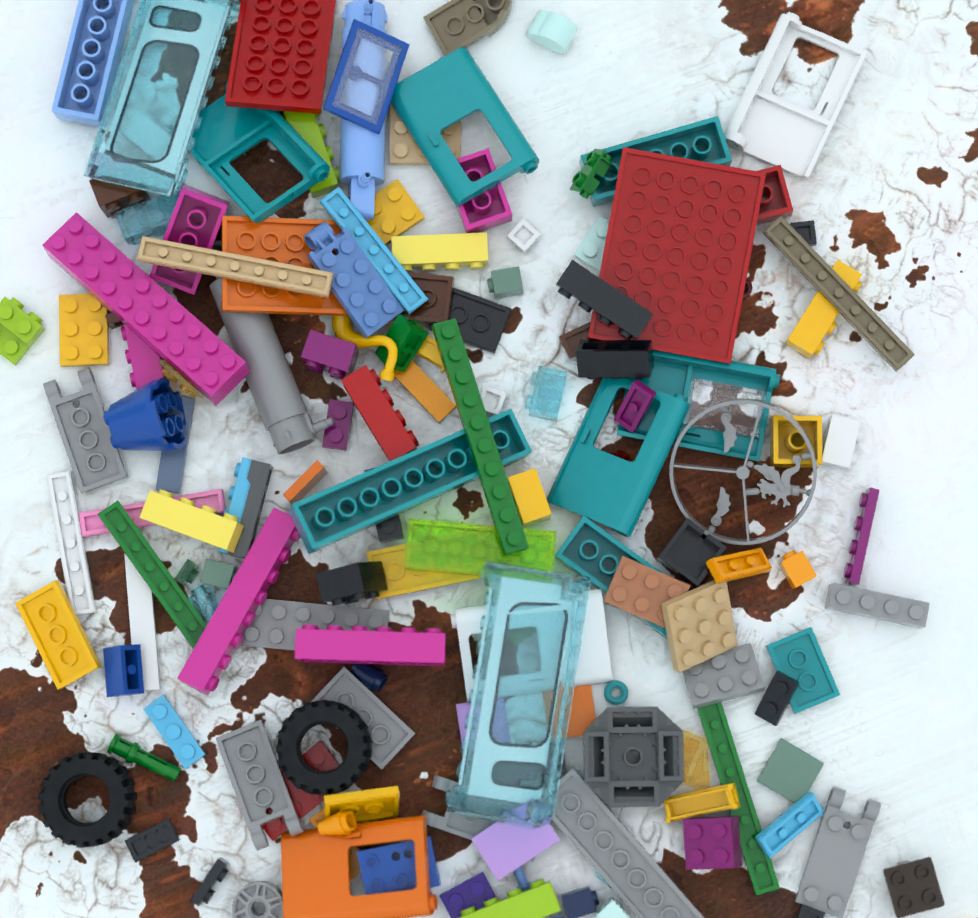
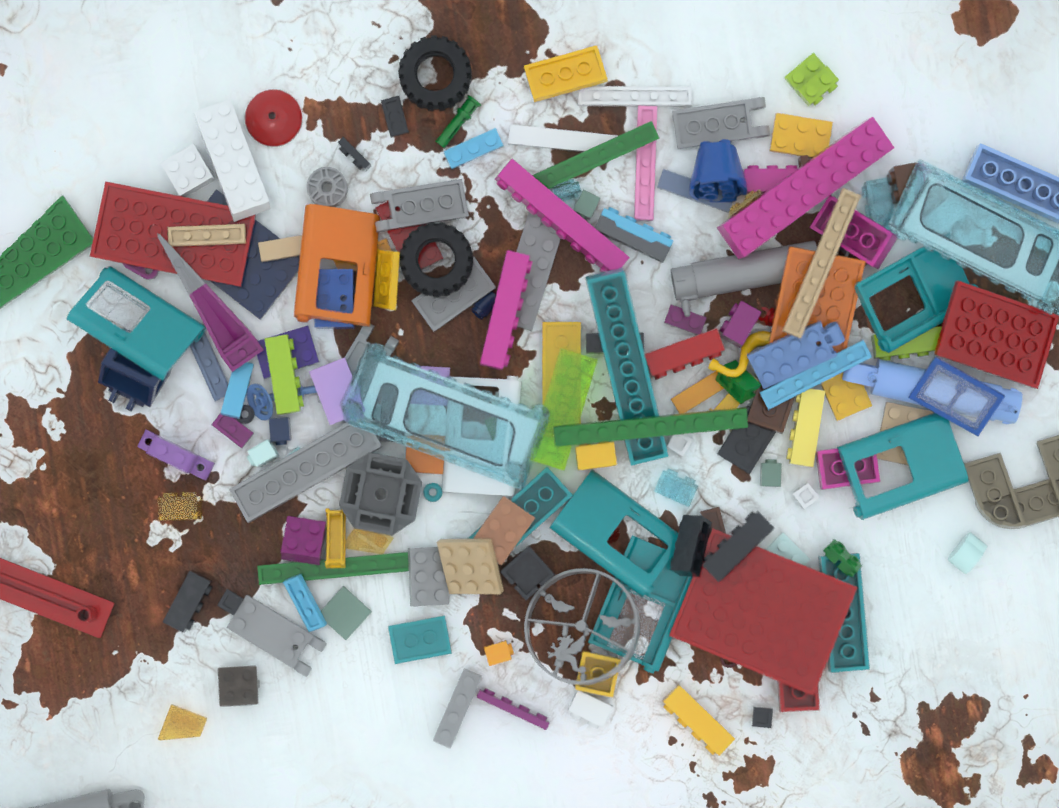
camera: 100 degrees right, 5 degrees up
blue brick [103,644,144,697] -> none
light yellow brick [139,489,244,553] -> none
clear green plate [175,559,199,586] -> none
orange tile [283,460,328,504] -> none
black piece [316,561,388,606] -> none
light orange cone [318,810,356,835] -> none
magenta plate [614,379,657,433] -> none
light orange tile [706,547,772,584] -> none
white piece [724,12,867,178] -> none
black plate [754,670,800,726] -> none
dark tan tile [763,216,915,372] -> none
none -> red plate [758,307,775,327]

